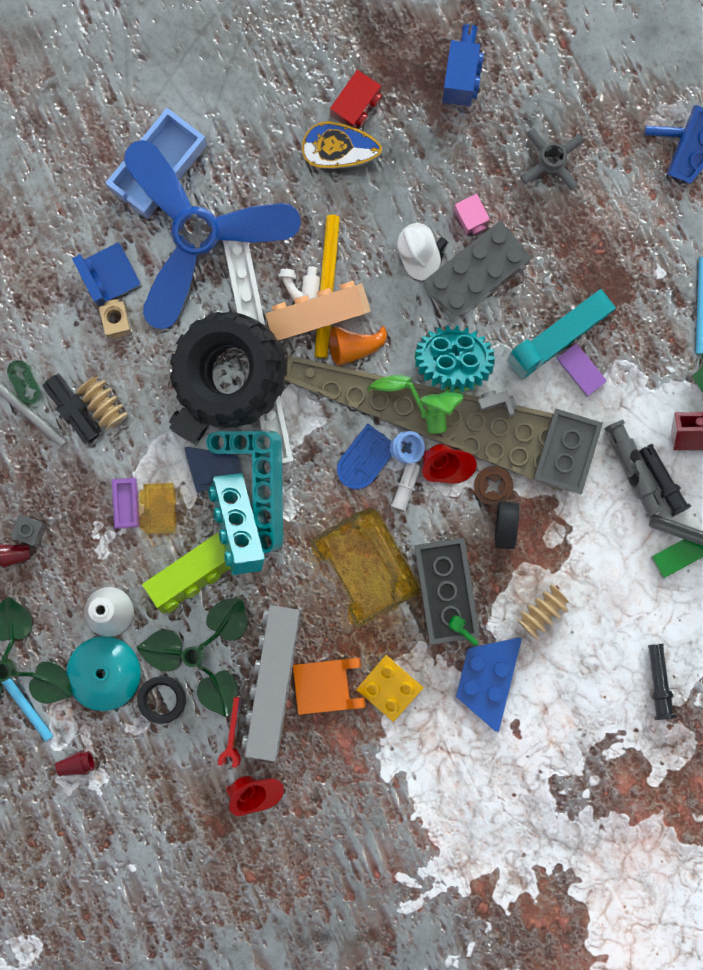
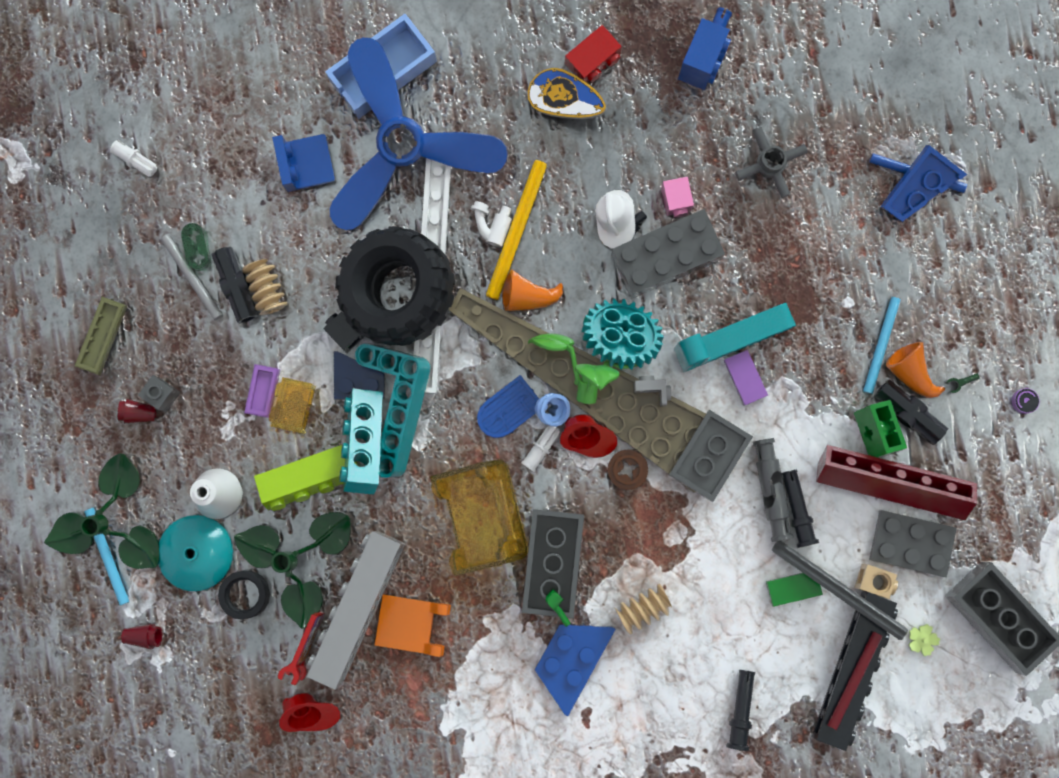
camera: 15 degrees right, 0 degrees up
tan brick [99,300,133,340] -> none
light nougat brick [265,281,371,340] -> none
yellow hinge [356,655,424,722] -> none
black tyre [494,501,519,550] -> none

